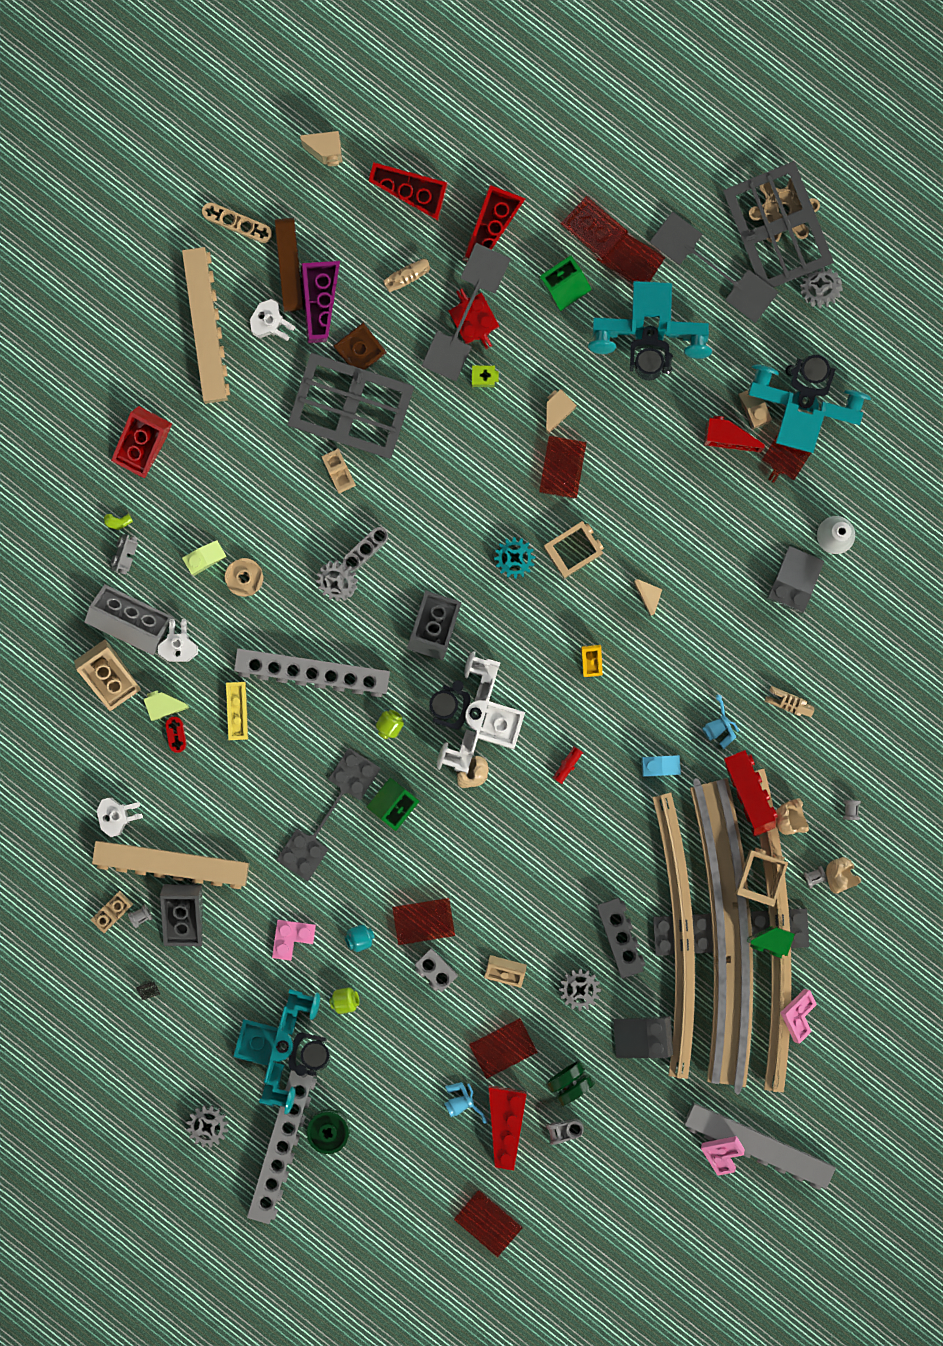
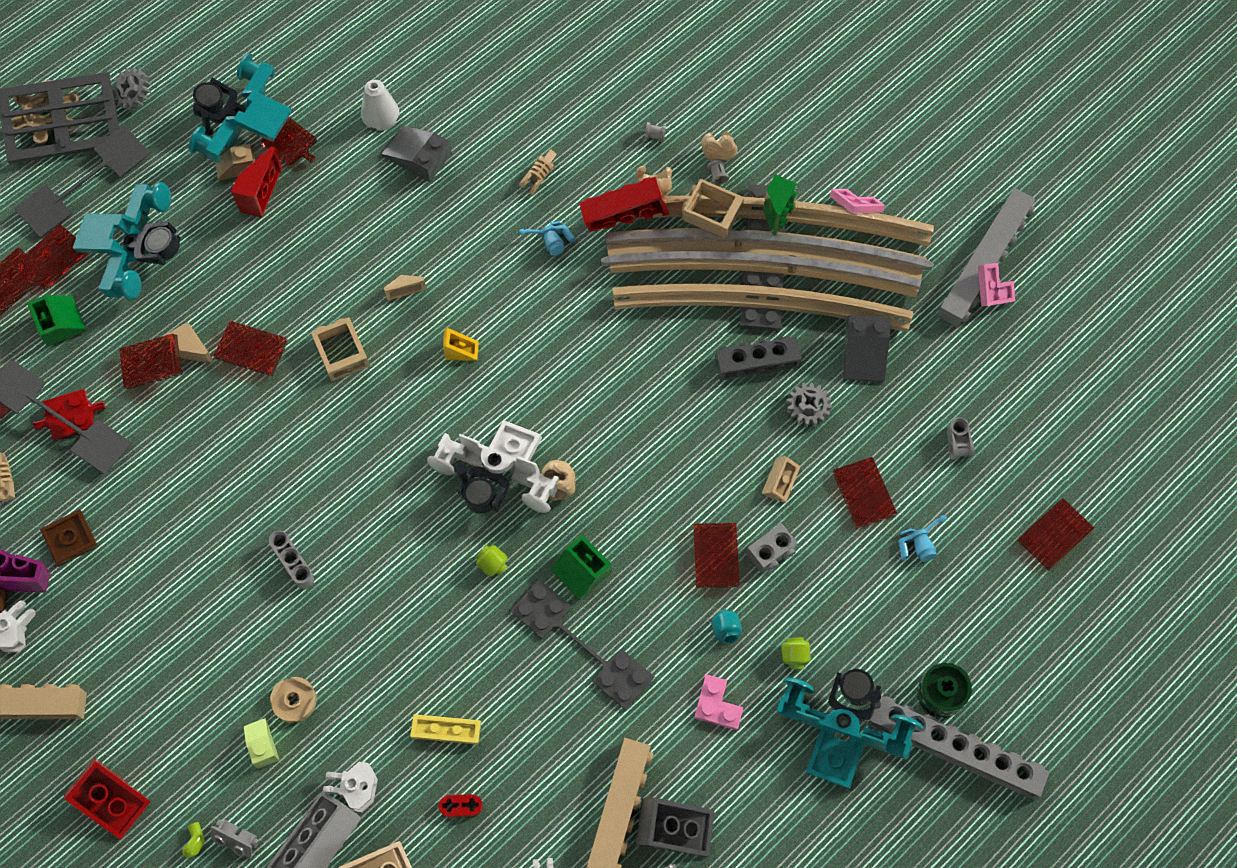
camera: 85 degrees left, 20 degrees down
yellowish green slope [144,690,189,721] -> none
light grey gear [187,1105,229,1148] -> none
light grey brick [234,648,390,697] -> none
dark grey door [287,353,415,459] -> none
light grey gear [316,560,358,601] -> none
tan slope [321,448,356,494] -> none
dark grey slope [407,590,462,660] -> none
lime brick [472,365,499,387] -> none
red wedge [489,1085,527,1171] -> none
teal gear [494,537,536,579] -> none
dark green wheel [545,1060,595,1107] -> none
red pin [552,746,584,784] -> none
medium azure slope [641,755,681,777] -> none
none -> clear red plate [119,334,182,389]

